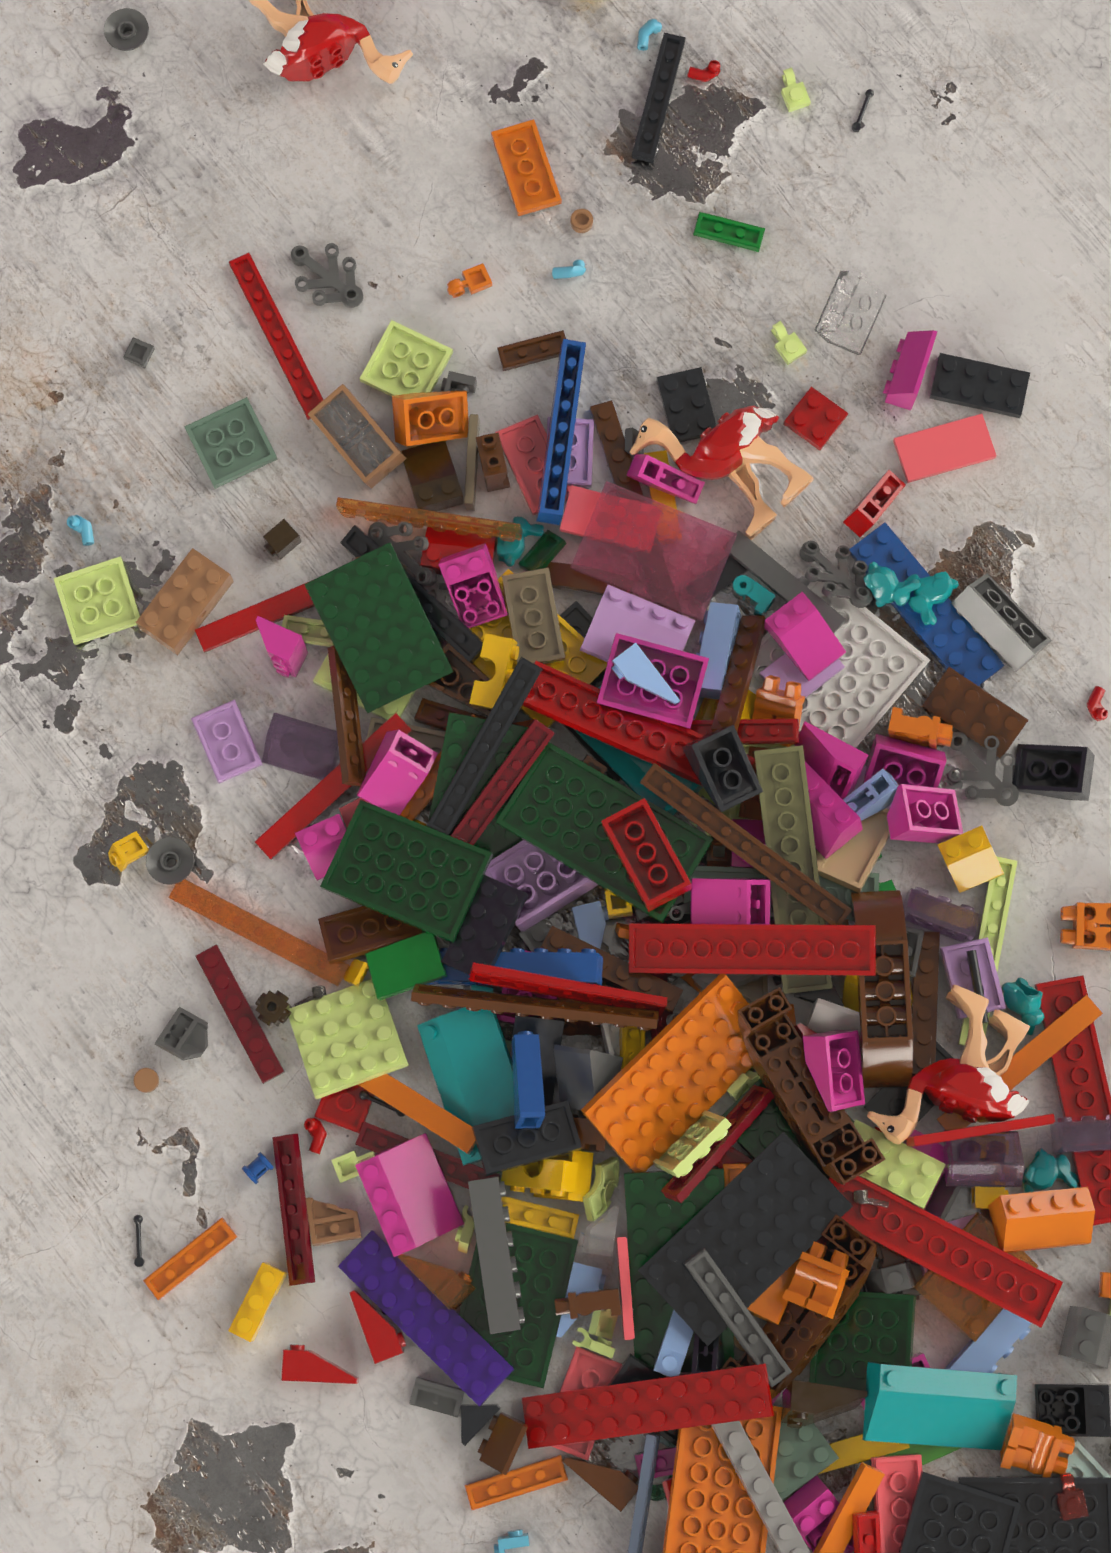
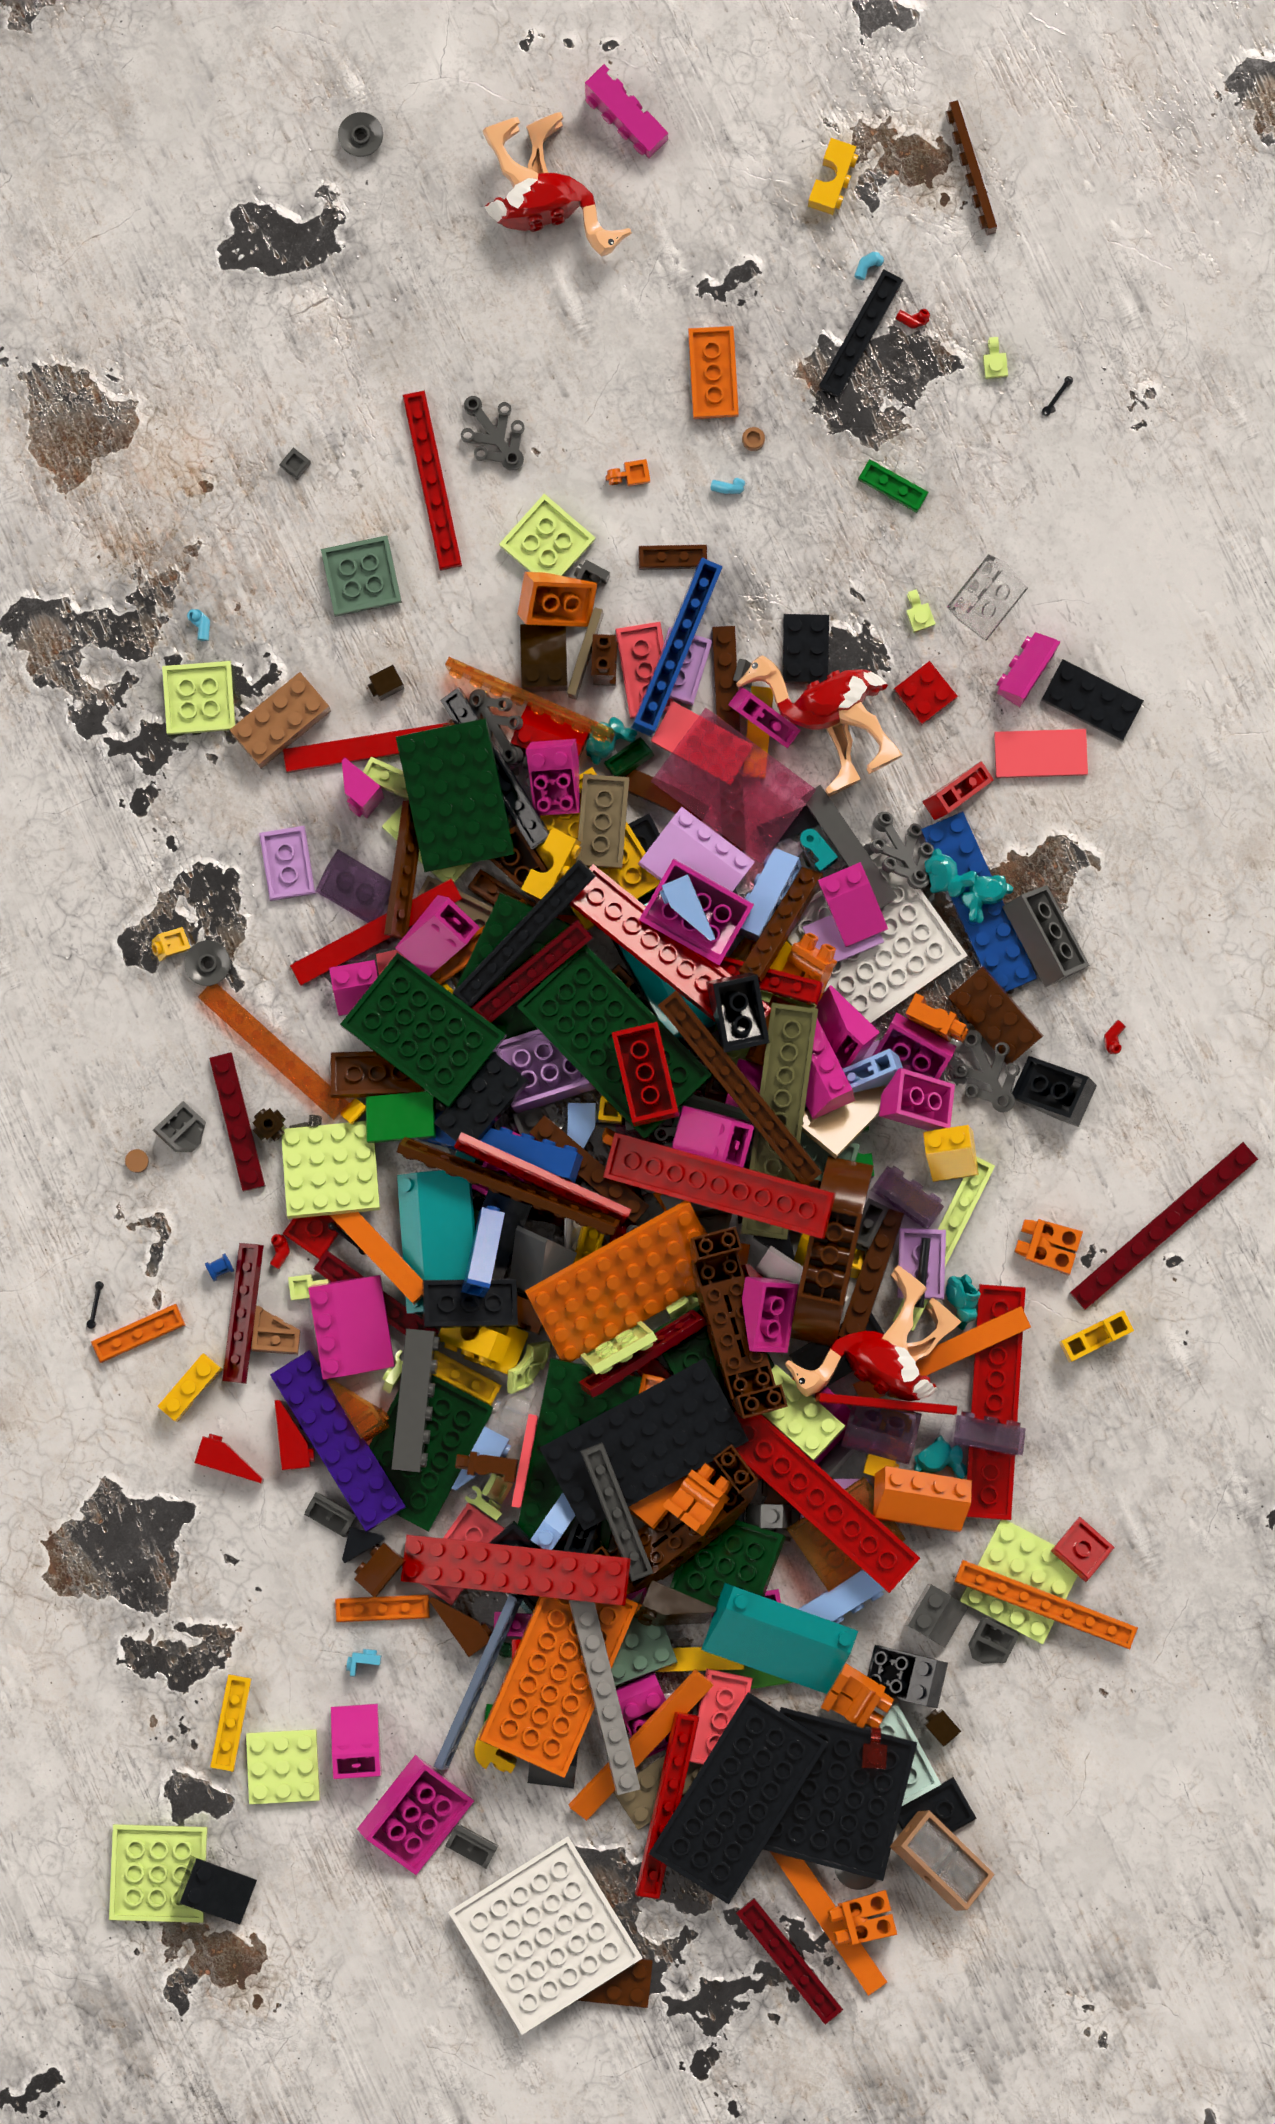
camera: 15 degrees right, 5 degrees up
clear brick [308,384,407,489] -> none
clear smoke hand [854,1190,889,1208] -> none

